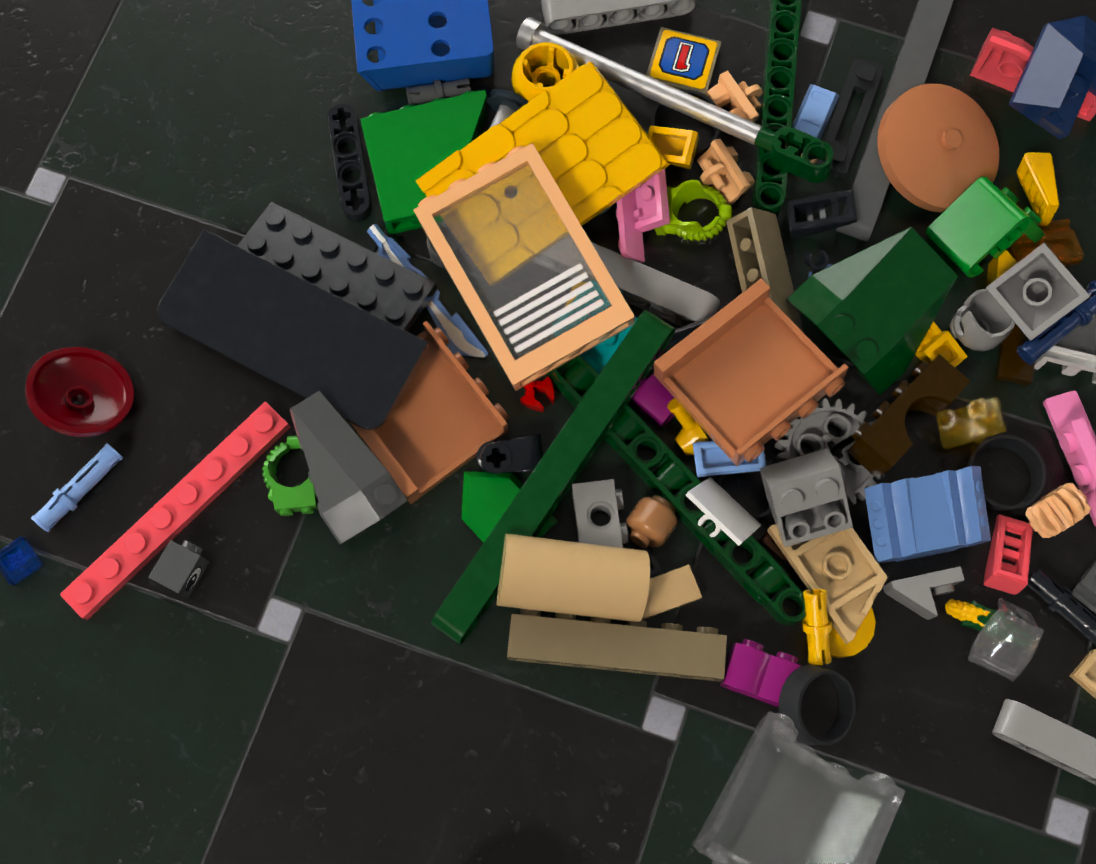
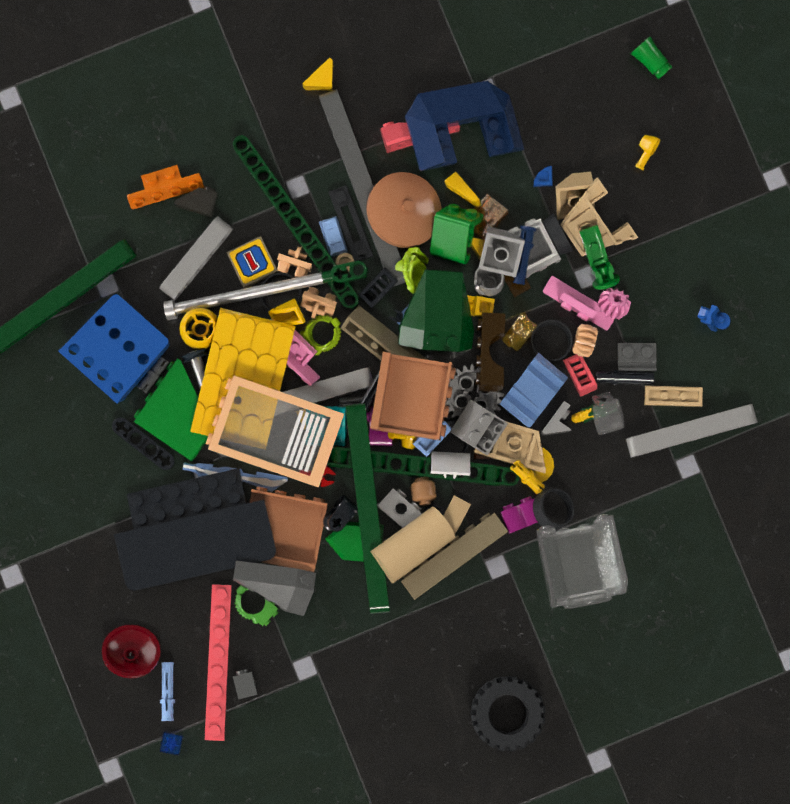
camera: 50 degrees left, 10 degrees up
none -> lime piece [395,247,429,294]

